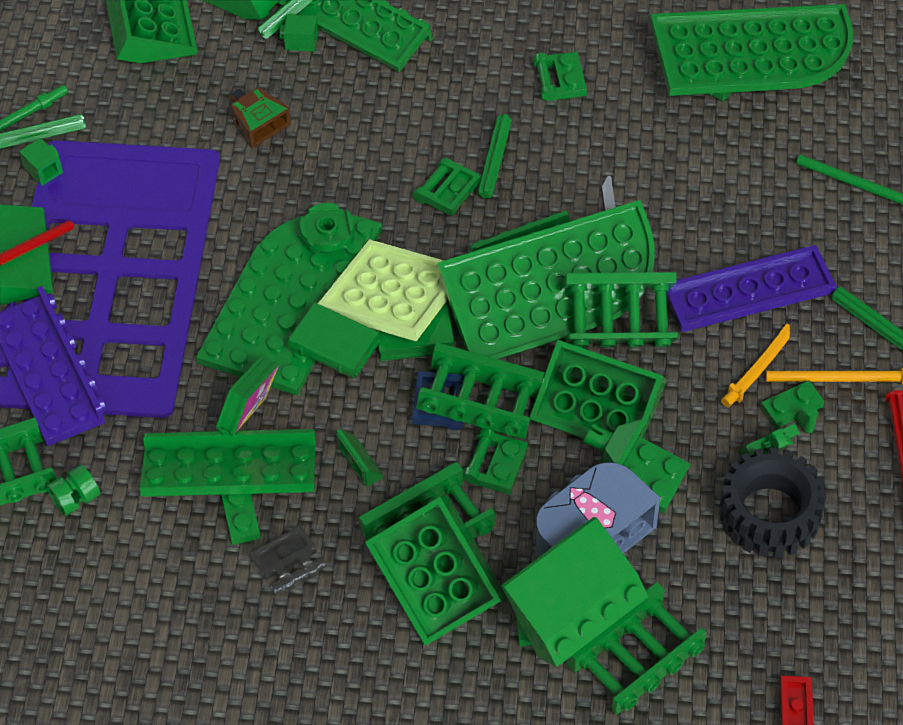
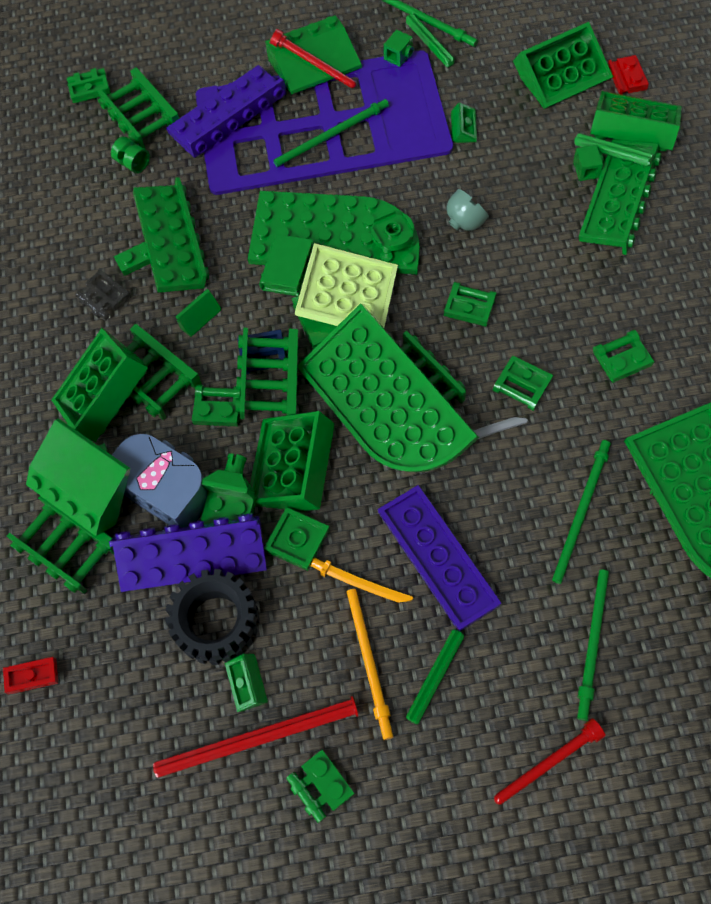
camera: 80 degrees right, 10 degrees up
green piece [216,354,279,437] -> none
reddish brown torso [230,88,291,148] -> none
green axle [478,114,512,199] -> none
green fence [562,272,678,348] -> none
green hinge [738,424,800,458] -> none
green plate [760,380,824,433] -> none
none -> dark purple bracket [109,513,267,592]
none -> green slope [225,653,268,712]
none -> green plate [264,507,330,571]
none -> green bar [273,99,389,167]
none -> sand green cylinder [446,189,489,231]
none -> green slope [451,103,477,143]
none -> green plate [492,355,553,411]
none -> green bar [552,440,611,584]

